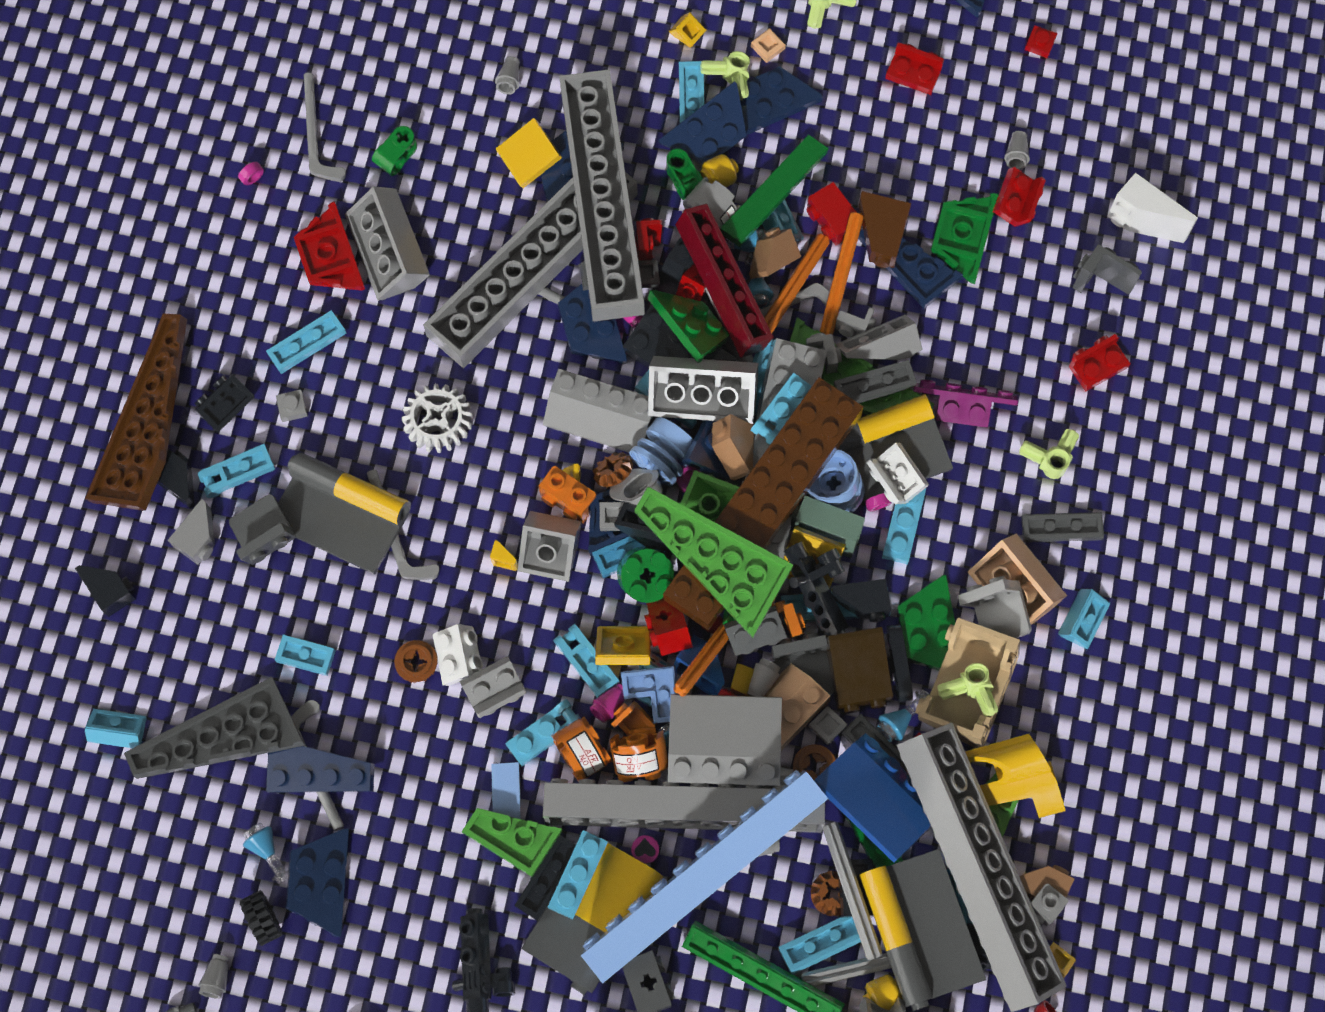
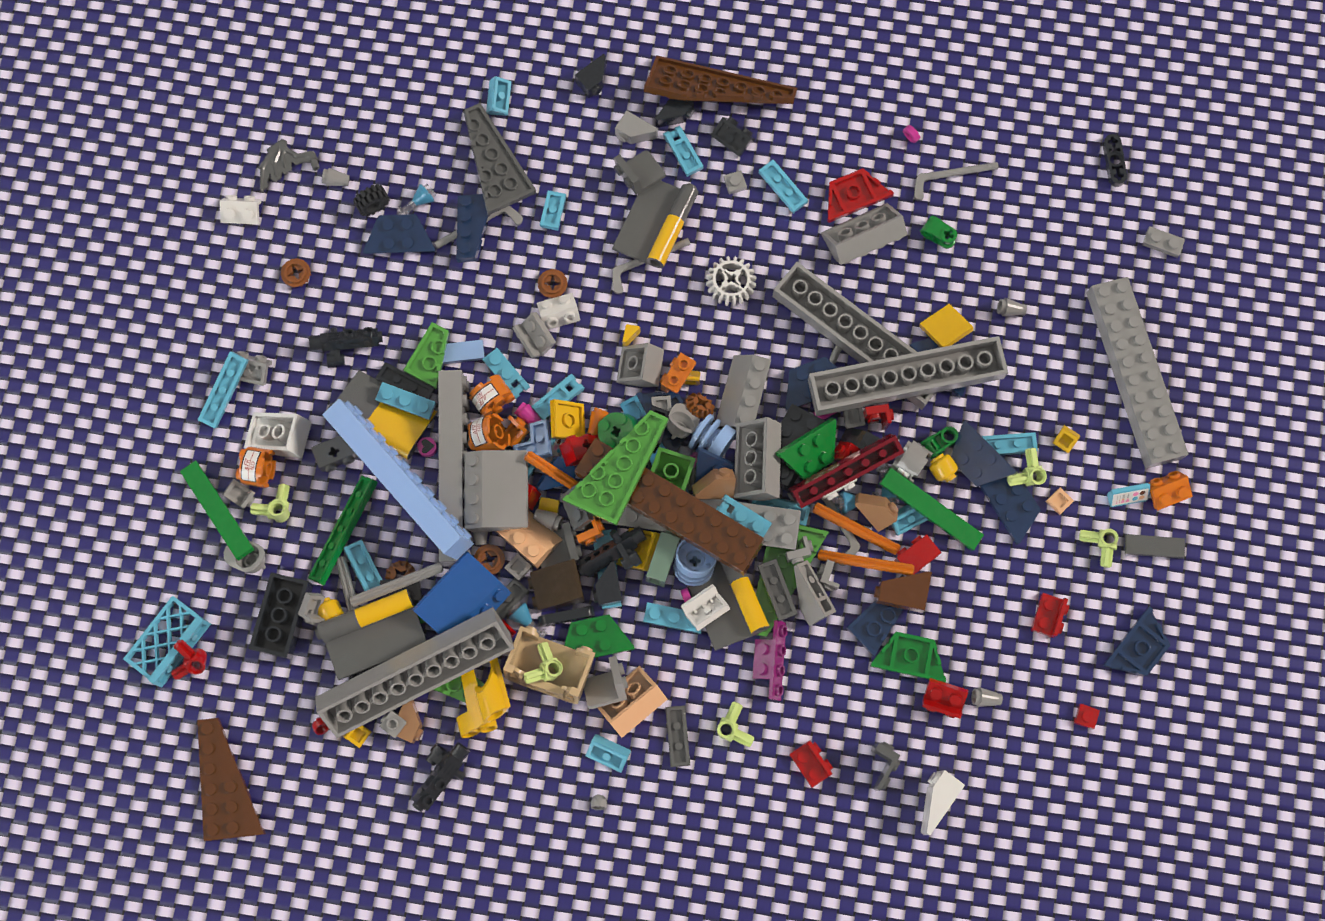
camera: 85 degrees right, 5 degrees up
none -> black piece [412,742,470,812]
none -> orange cone [587,407,609,435]
none -> light grey hinge [591,794,607,810]

